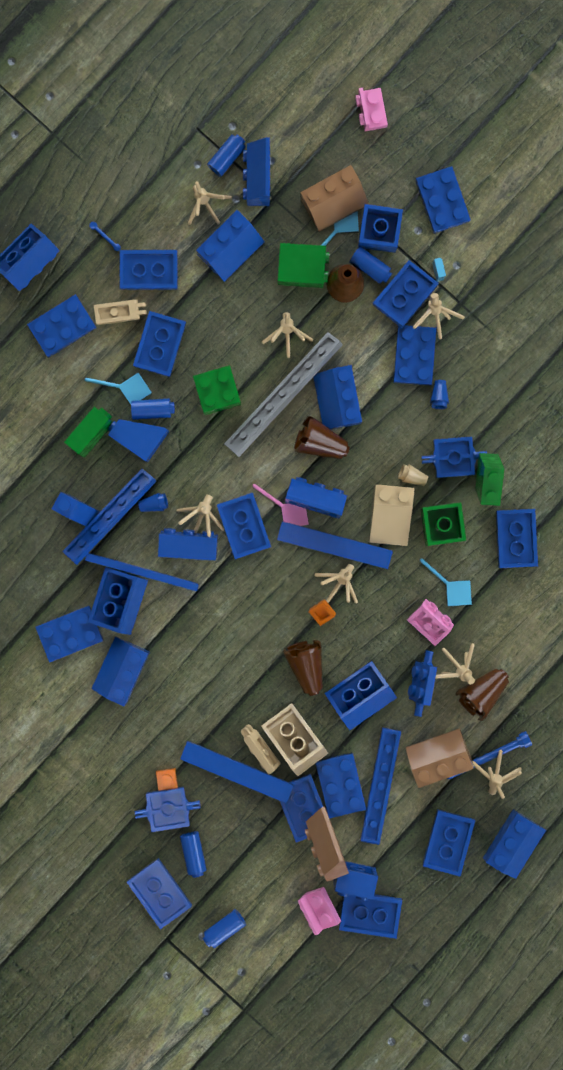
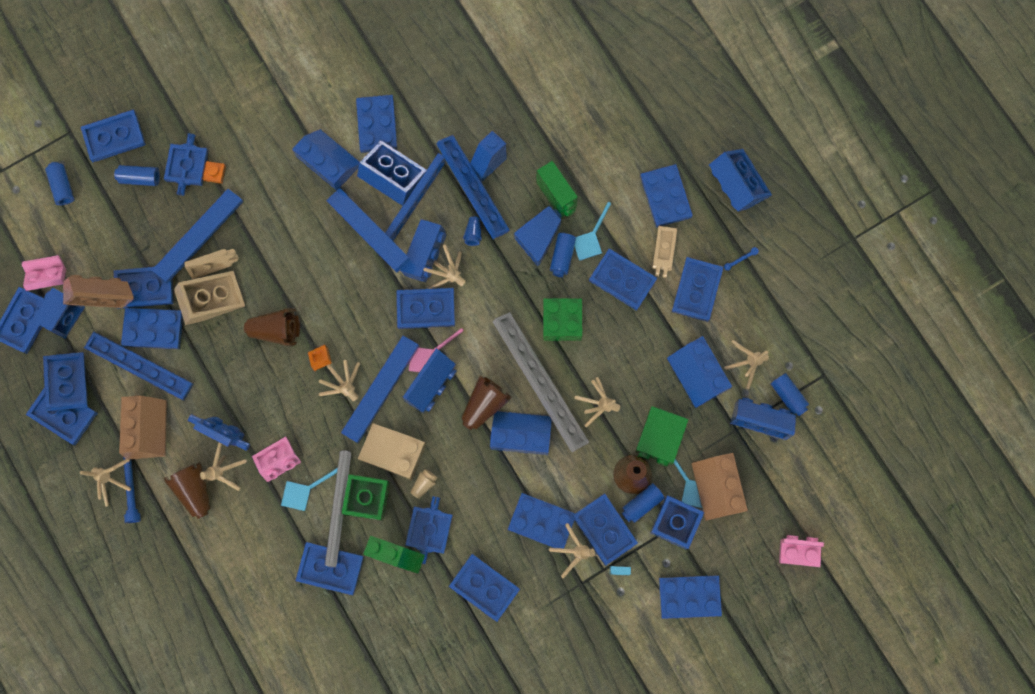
camera: 110 degrees right, 10 degrees down
blue slope [325,661,397,730] -> none
blue cone [430,380,449,409] -> none
blue slope [483,809,546,879] -> none
none -> blue plate [43,352,88,411]
none -> light grey axle [325,450,351,567]
none -> blue tile [326,188,410,273]
none -> blue plate [449,554,520,622]

